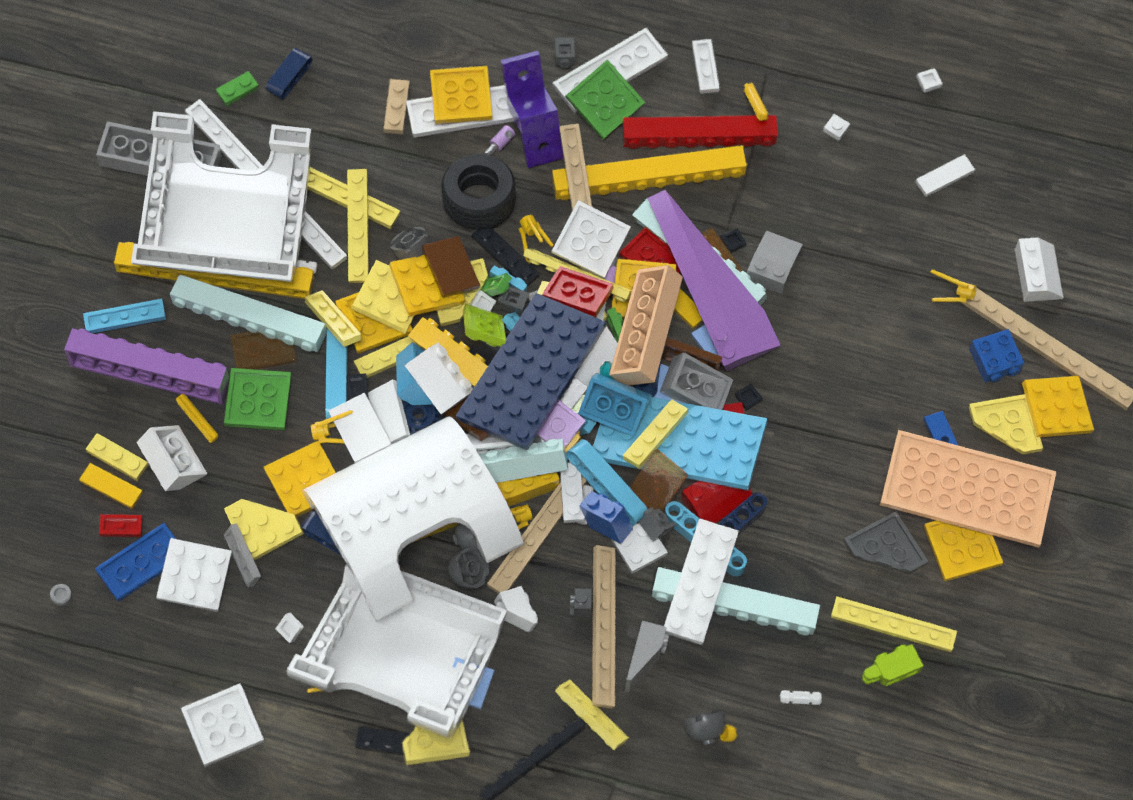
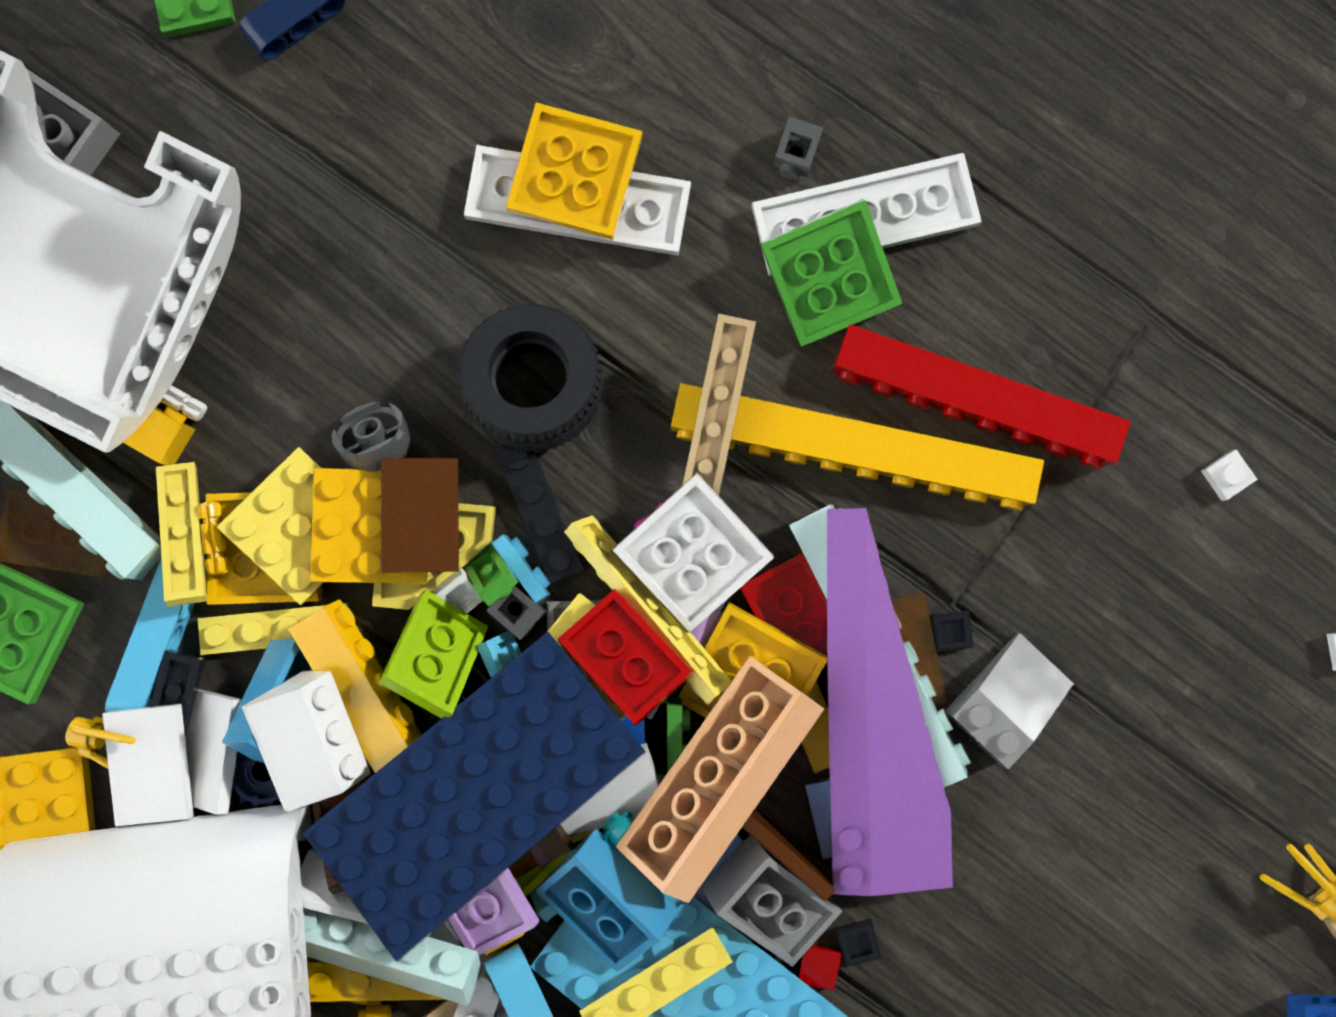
camera: 25 degrees right, 20 degrees up
white plate [185,99,347,270] -> none
light yellow plate [308,167,400,229] -> none
light yellow plate [347,169,369,283] -> none
tan plate [384,79,409,134] -> none
lavender piece [485,125,515,156] -> none
dark purple bracket [501,51,564,168] -> none
yellow plant [519,215,554,264] -> none
white plate [692,39,719,94] -> none
yellow axle [744,83,768,121] -> none

